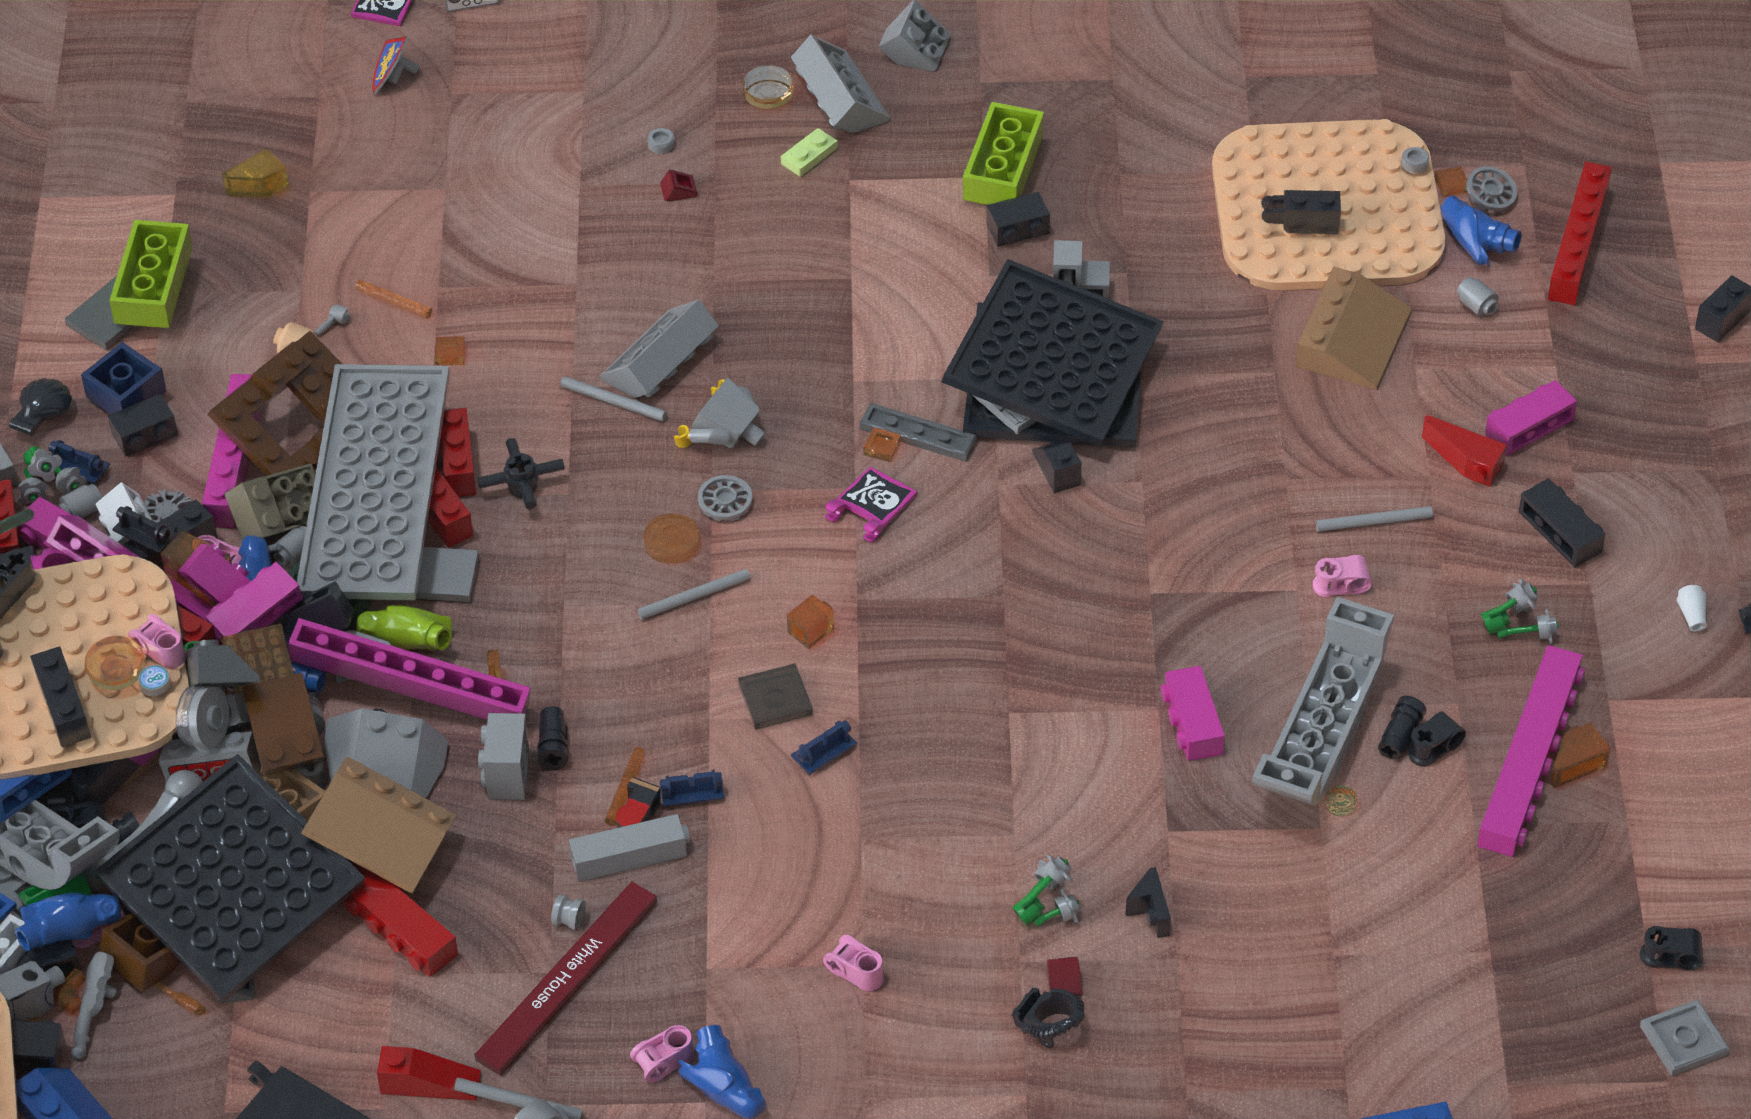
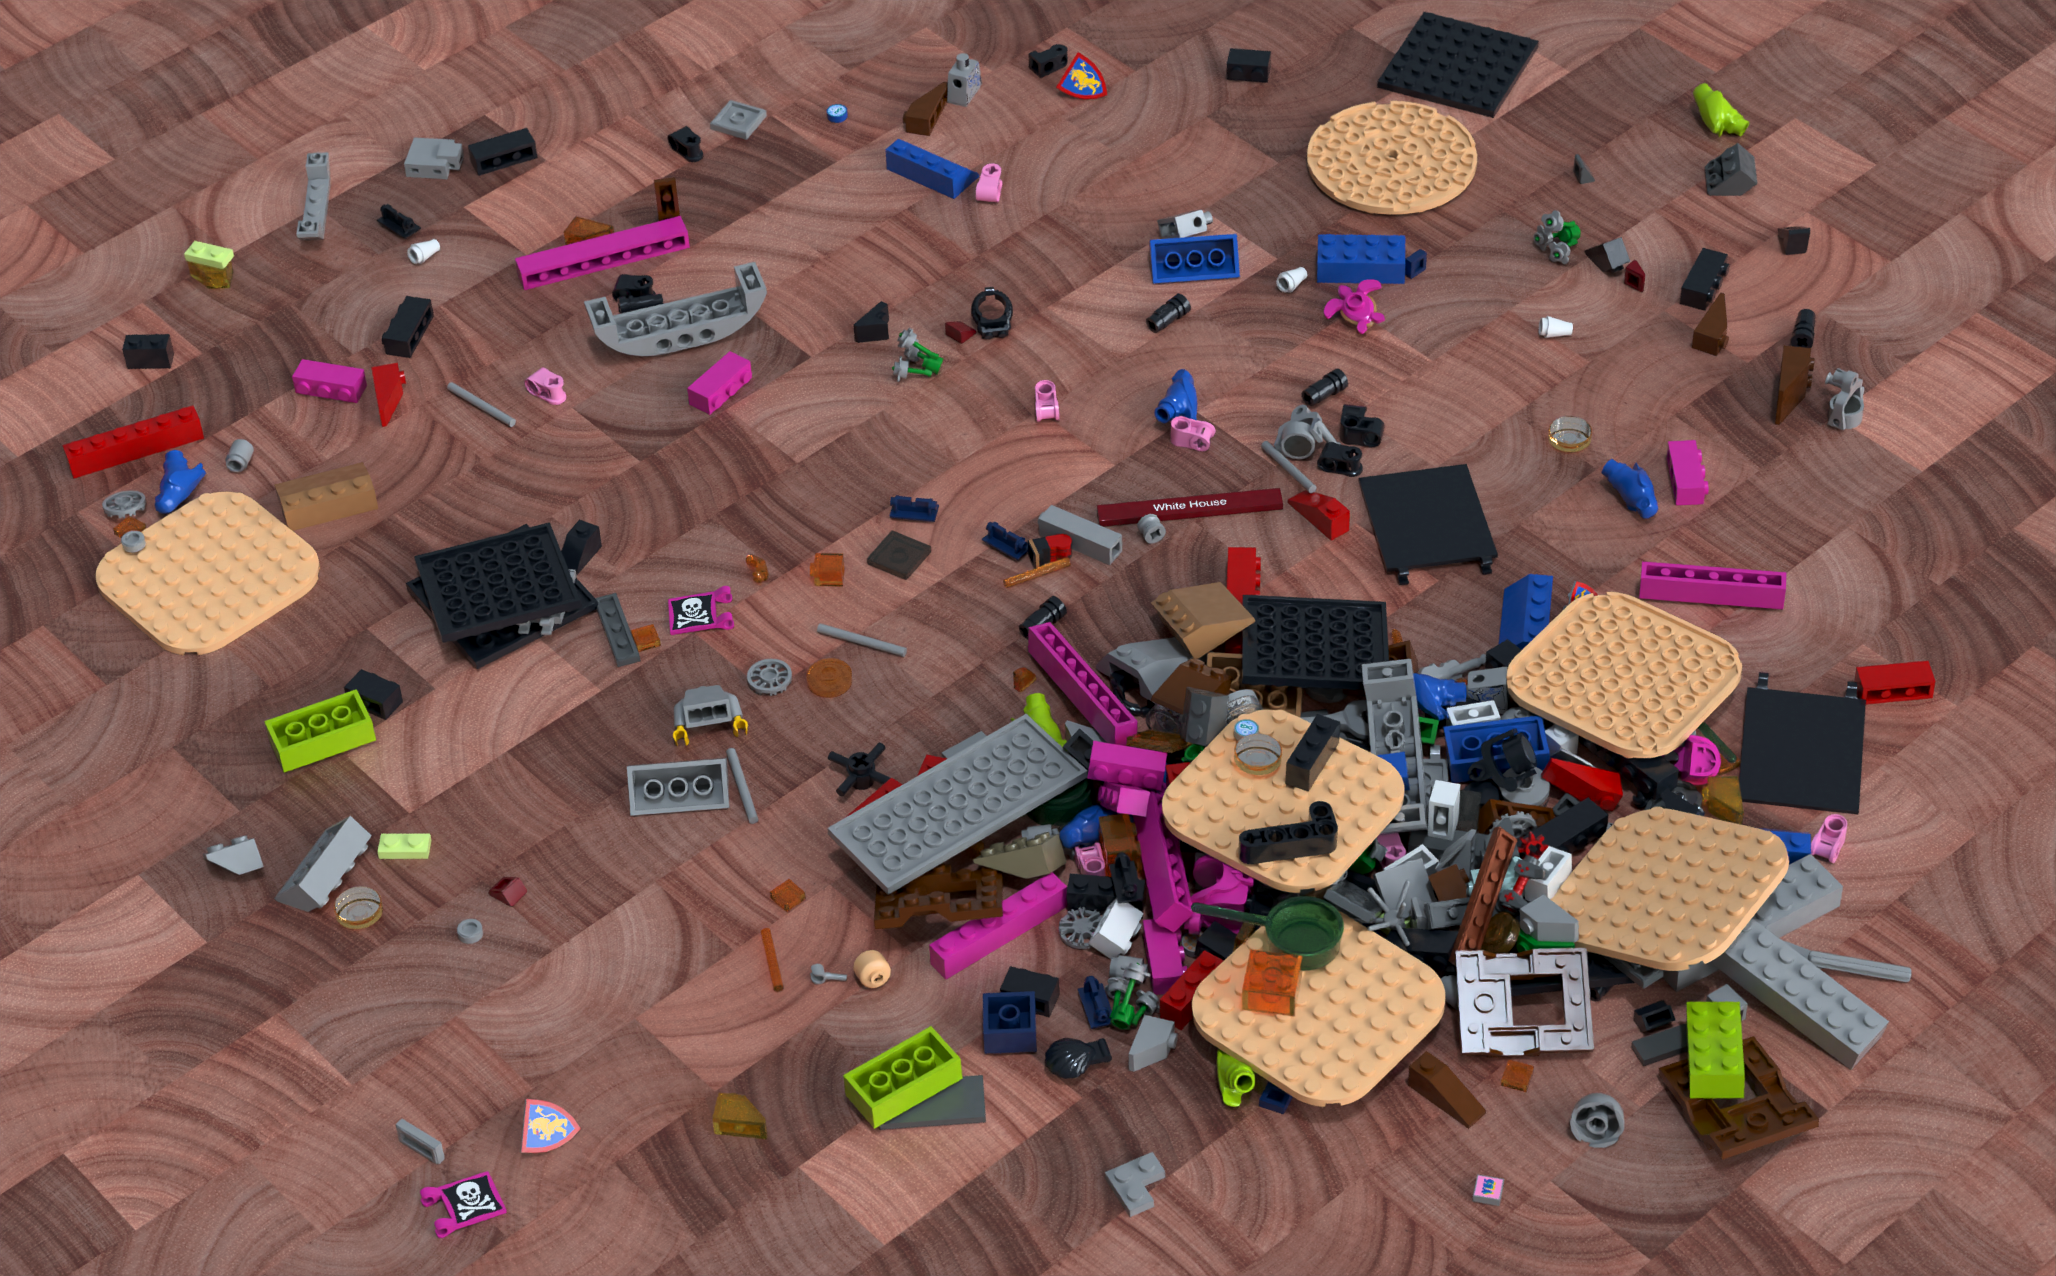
camera: 130 degrees left, 5 degrees down
bright pink piece [128,613,186,669] -> none
light grey brick [478,713,530,800] -> none
light grey brick [1053,240,1110,299] -> none
black hinge [1261,190,1341,234] -> none
plant [1481,578,1559,644] -> none
none -> reddish brown slope [654,177,680,221]
none -> clear orange arm [746,554,769,583]

